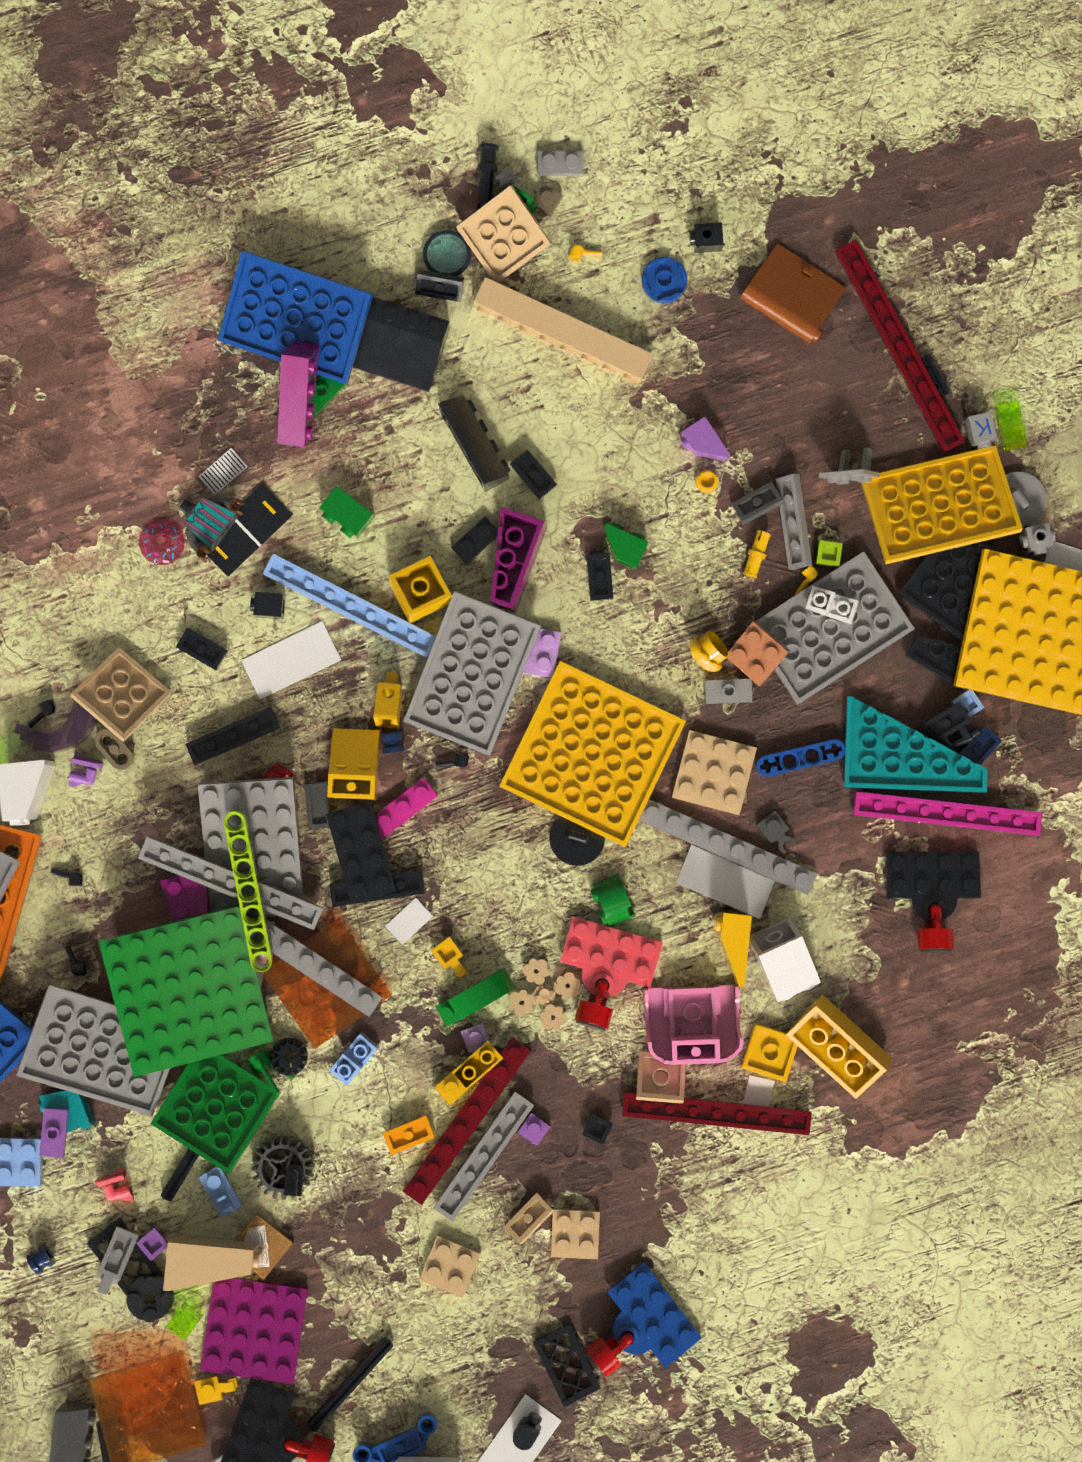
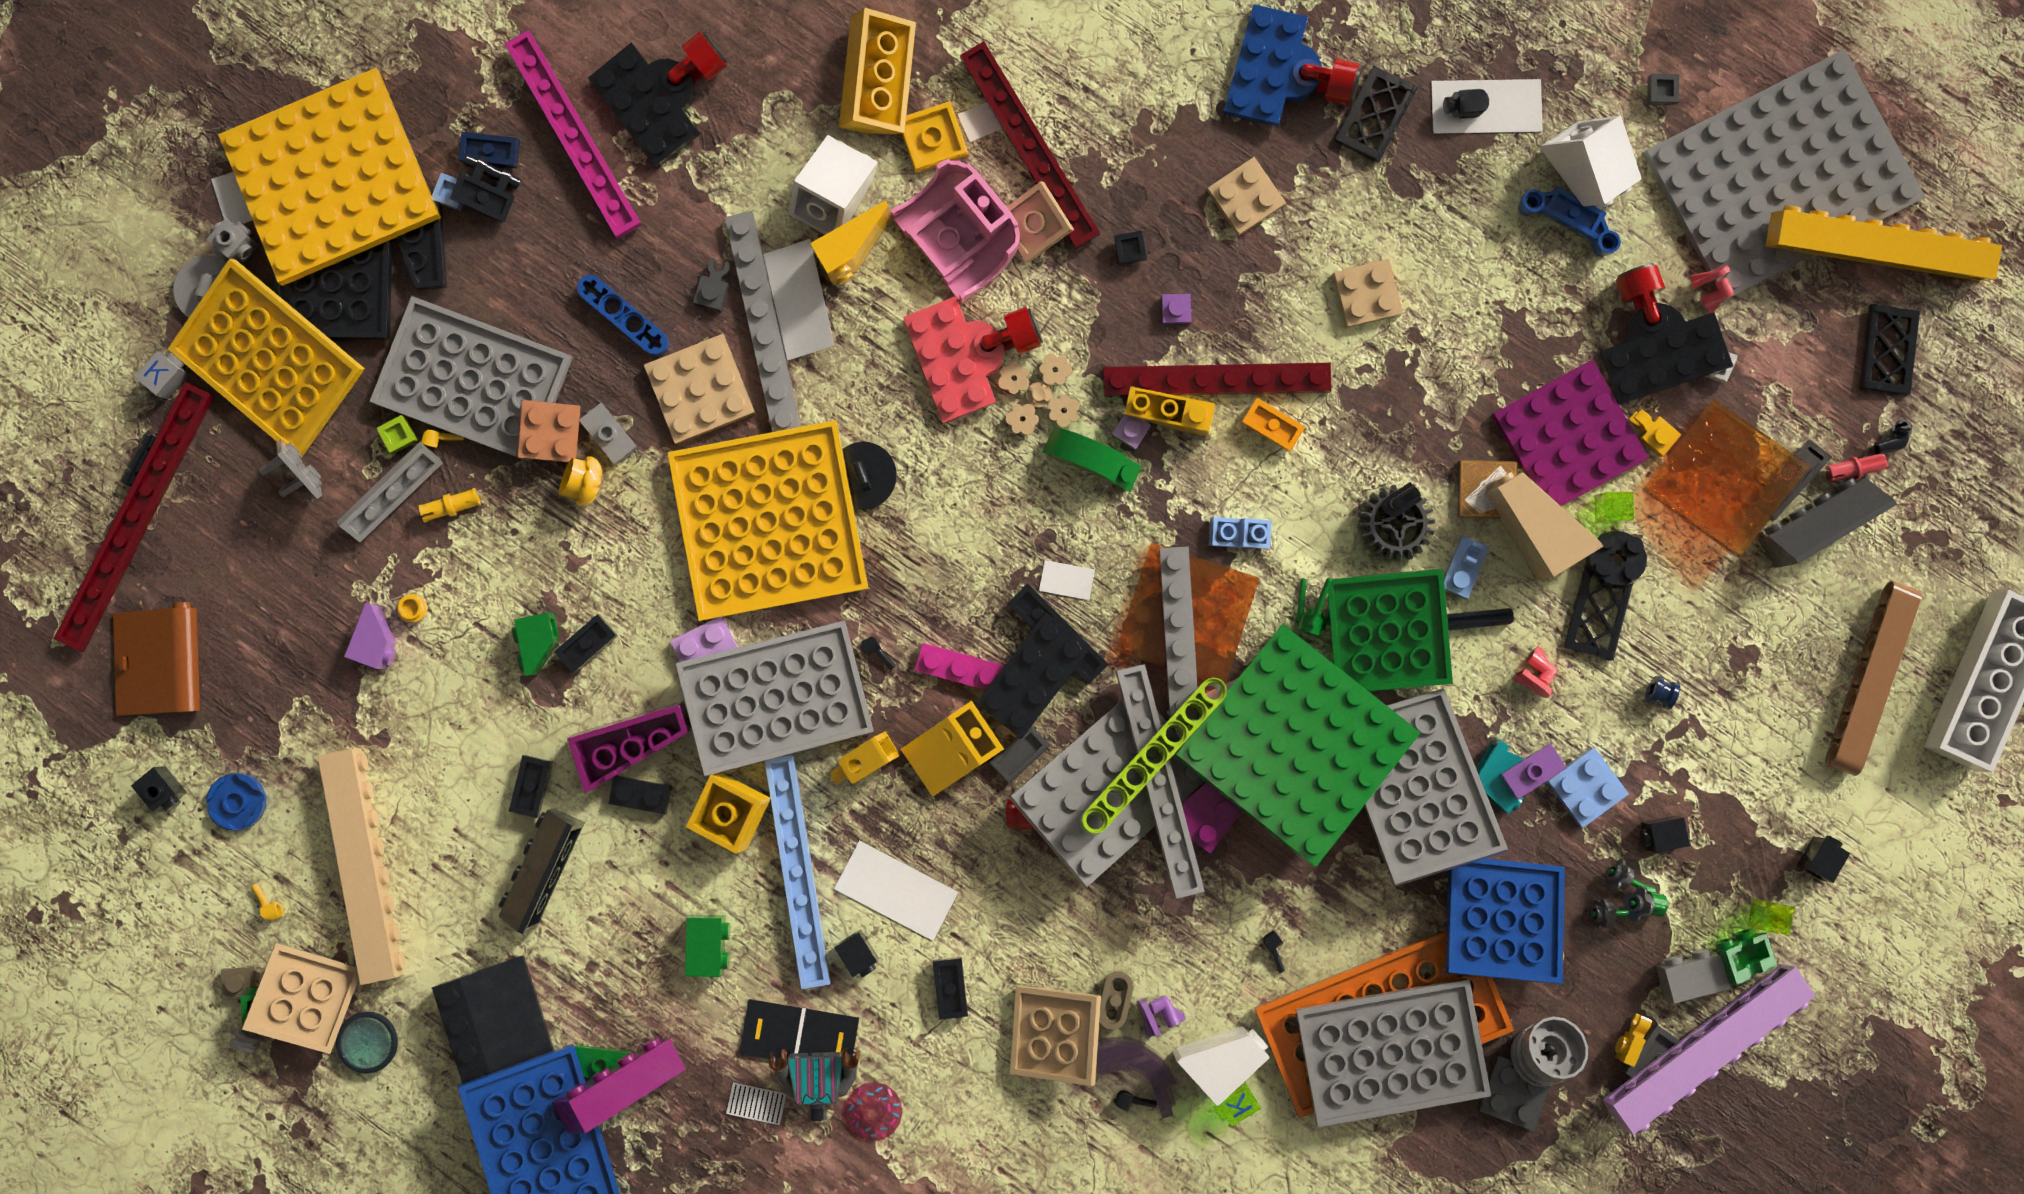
camera: 130 degrees left, 0 degrees up
black hand [64,945,87,976] -> none
light grey hinge [97,1226,139,1295] -> none
medium lavender plate [136,1226,168,1261] -> none
black plate [185,707,281,766] -> none
black gear [270,1038,308,1076] -> none
black axle [307,1337,394,1432] -> none
dark blue wheel [380,732,405,754] -> none
black plate [415,270,464,302] -> none
yellow plate [431,937,468,978] -> none
light grey plate [433,1091,534,1222] -> none
black pin [477,143,499,211] -> none
tan plate [504,1193,555,1244] -> none
light grey plate [538,151,583,176] -> none
green cylinder [590,874,635,927] -> none
dark grey plate [731,482,783,525] -> none
white slope [806,586,859,624] -> none
teal wing [844,696,987,793] -> none
clear neon green slope [995,401,1027,451] -> none

